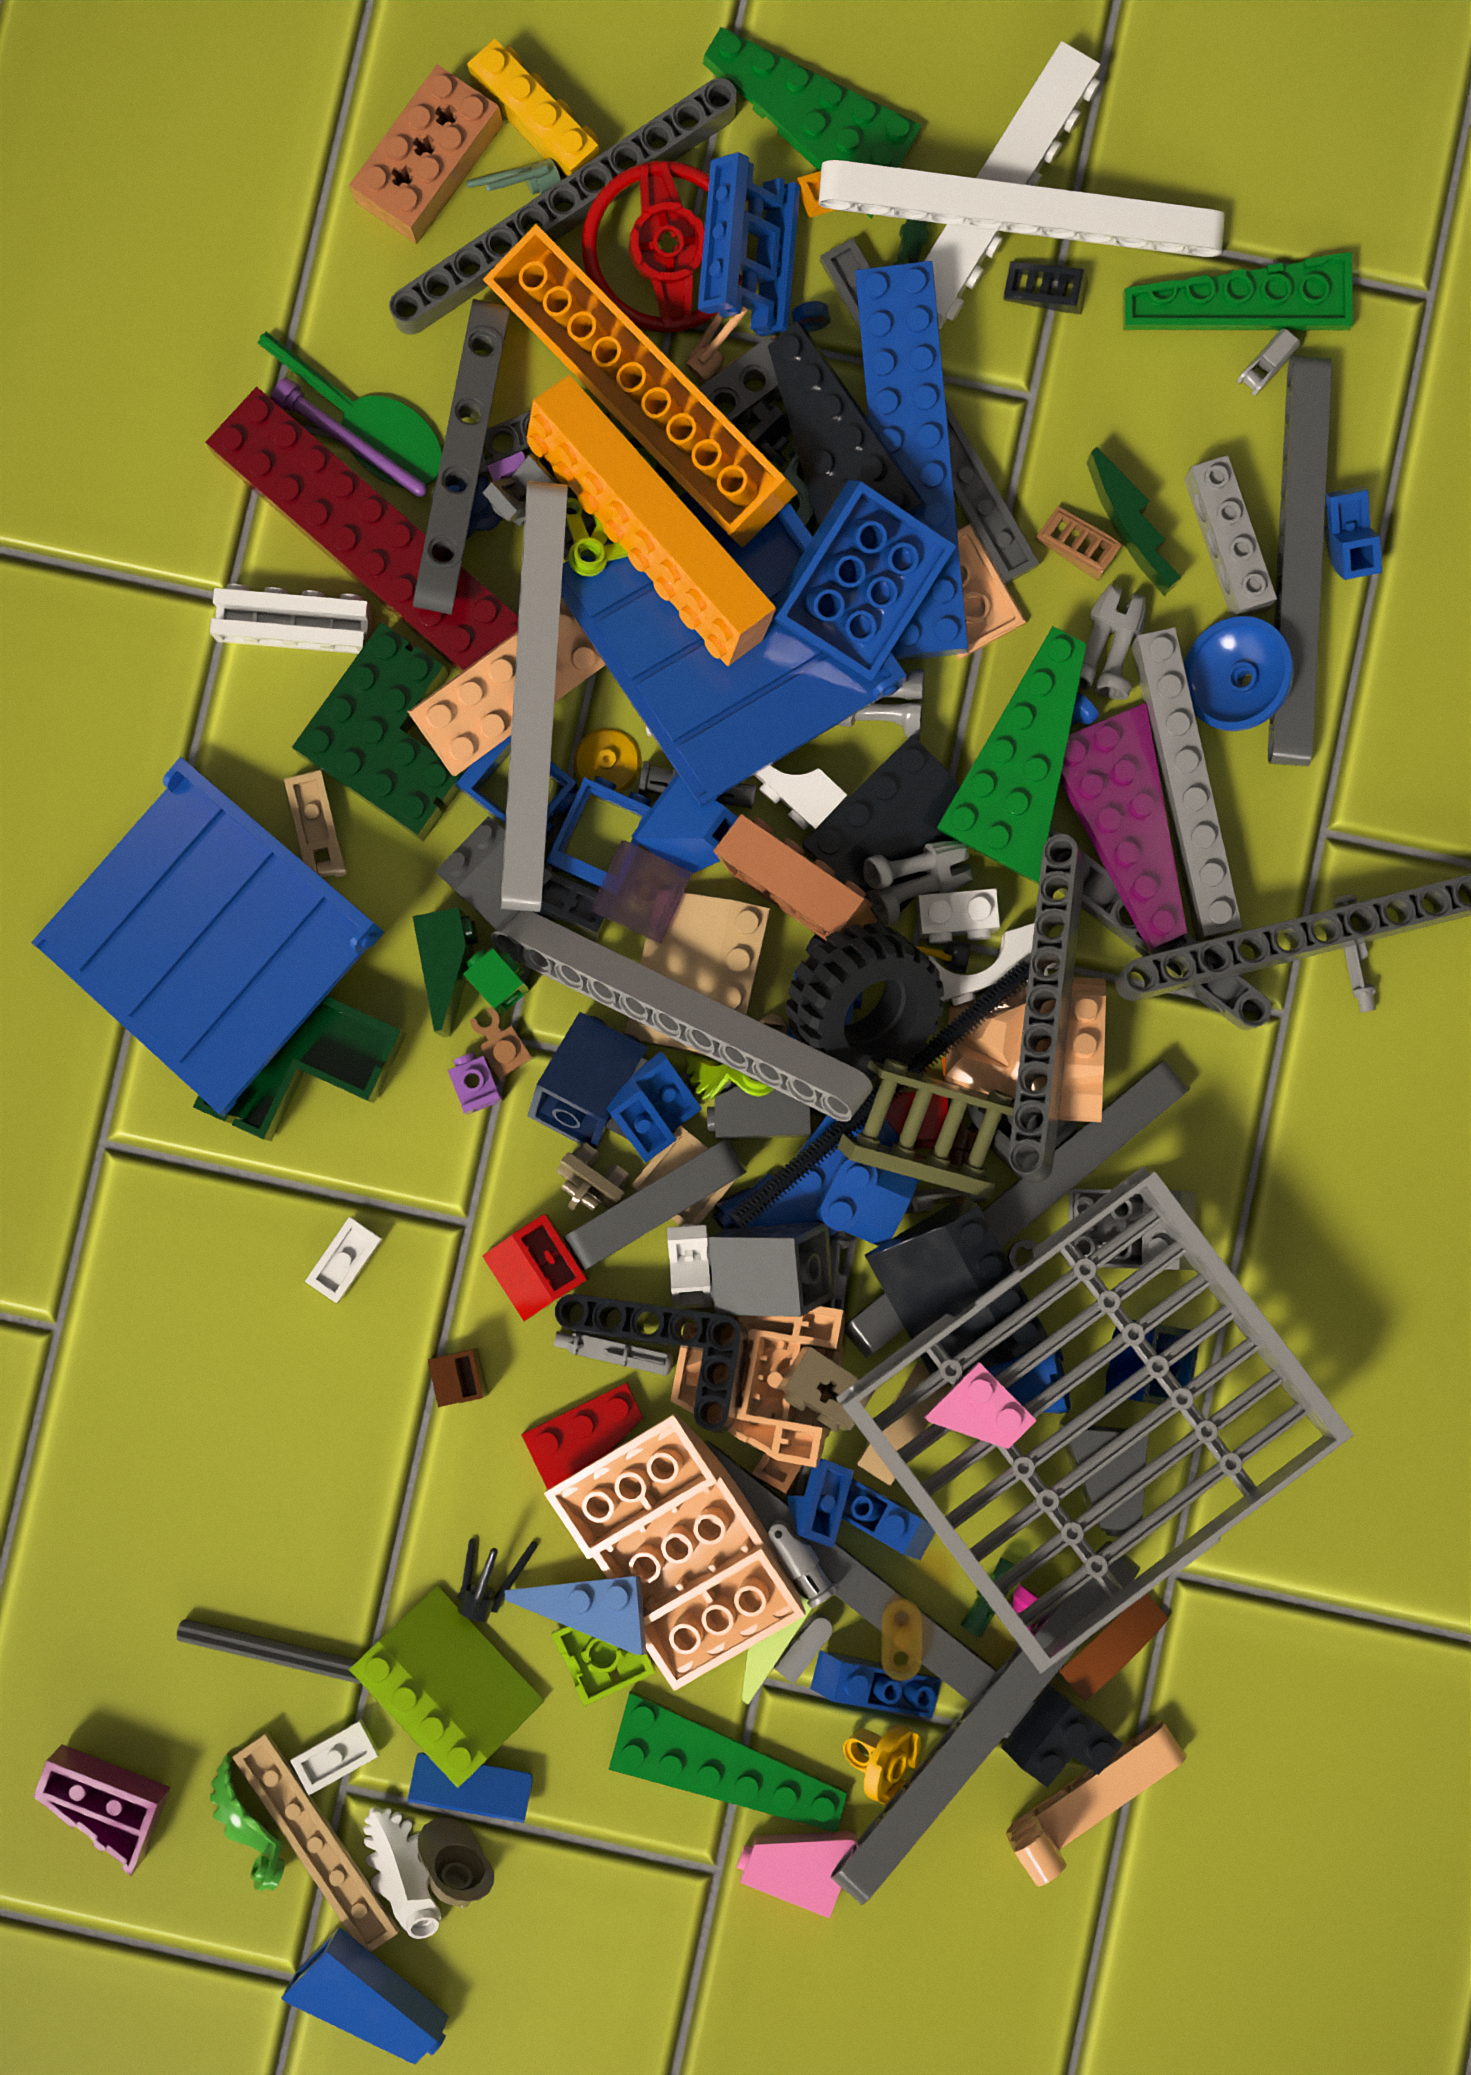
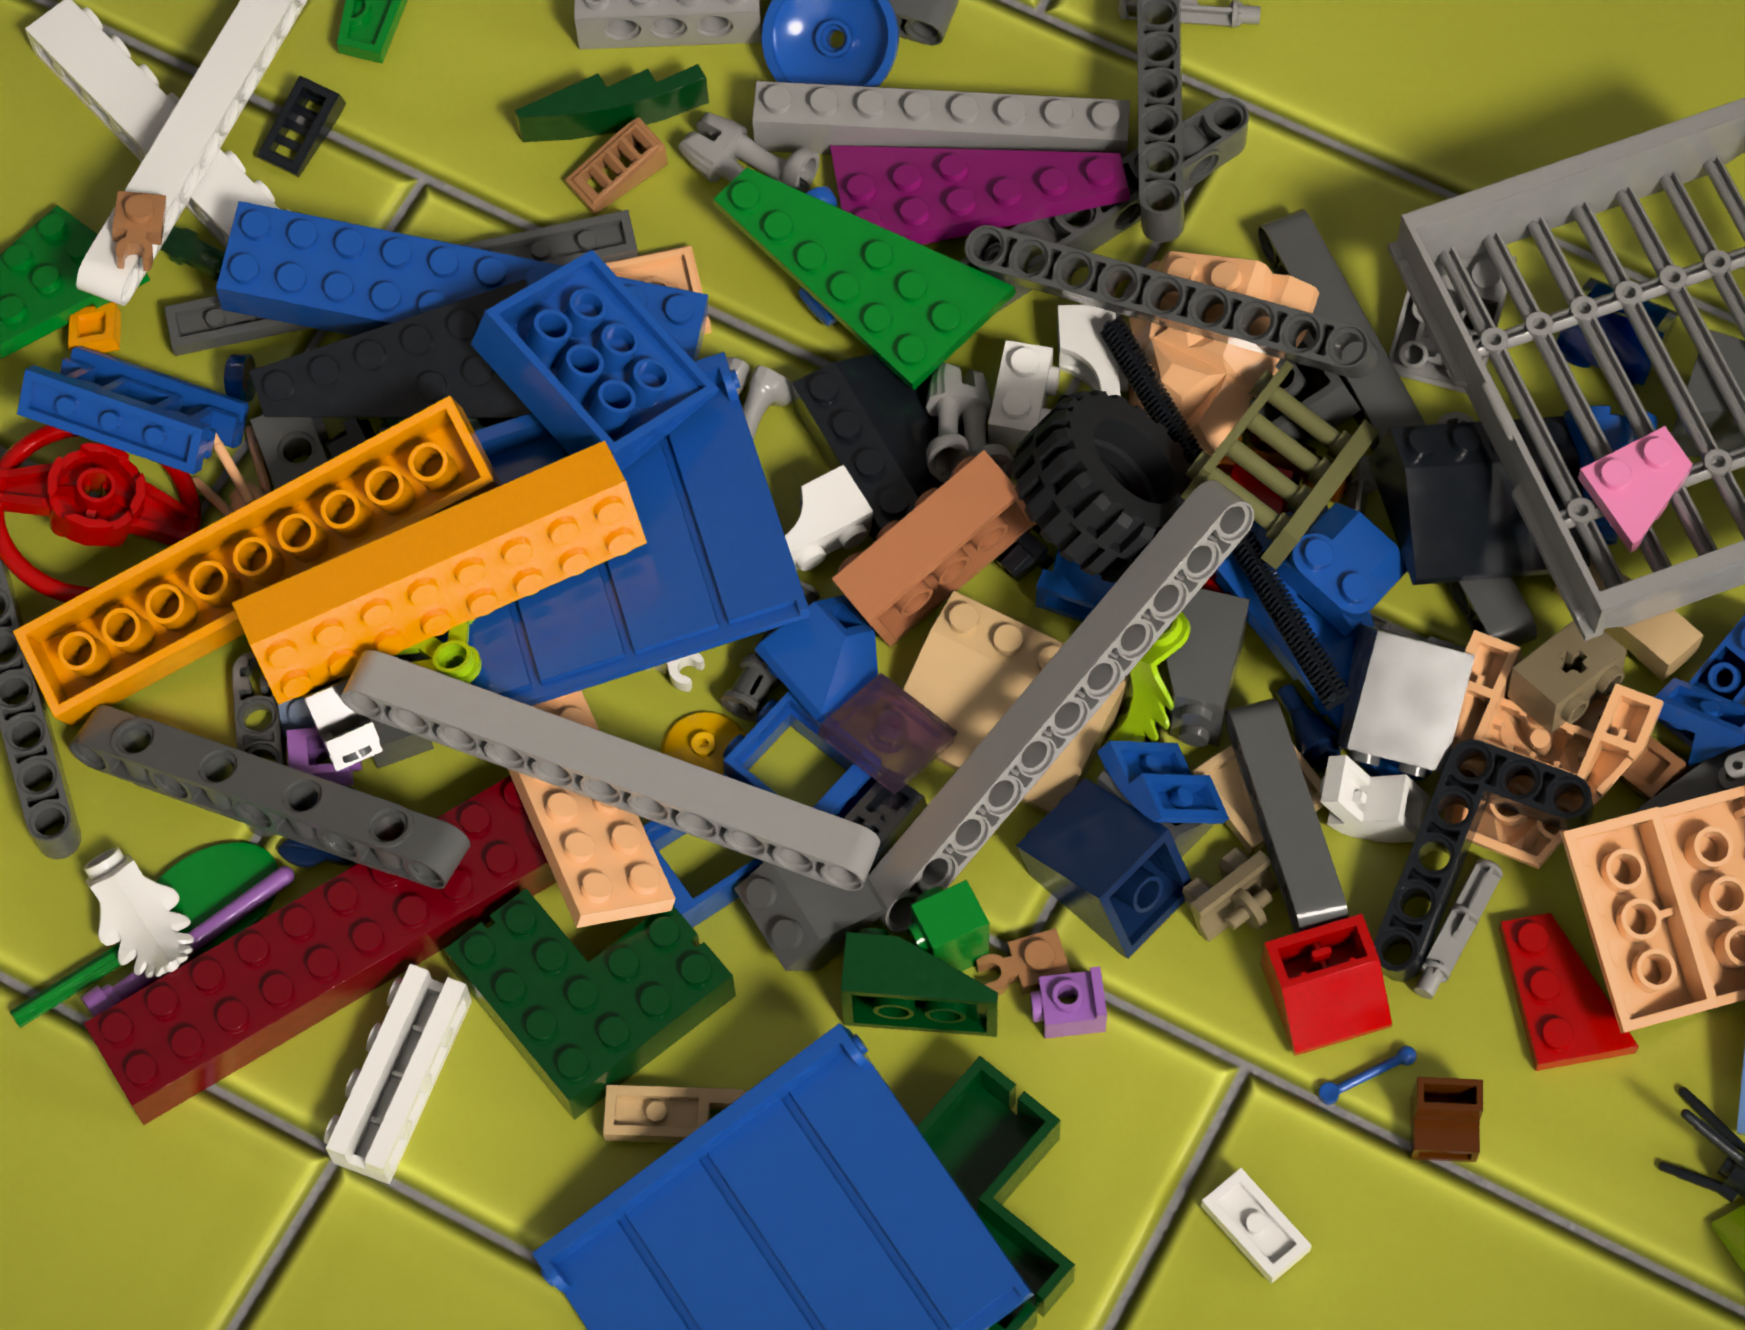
camera: 75 degrees left, 20 degrees down
none -> white plant [84,847,194,978]
none -> medium nougat plate [112,191,167,271]
none -> blue hinge [1319,1045,1417,1105]

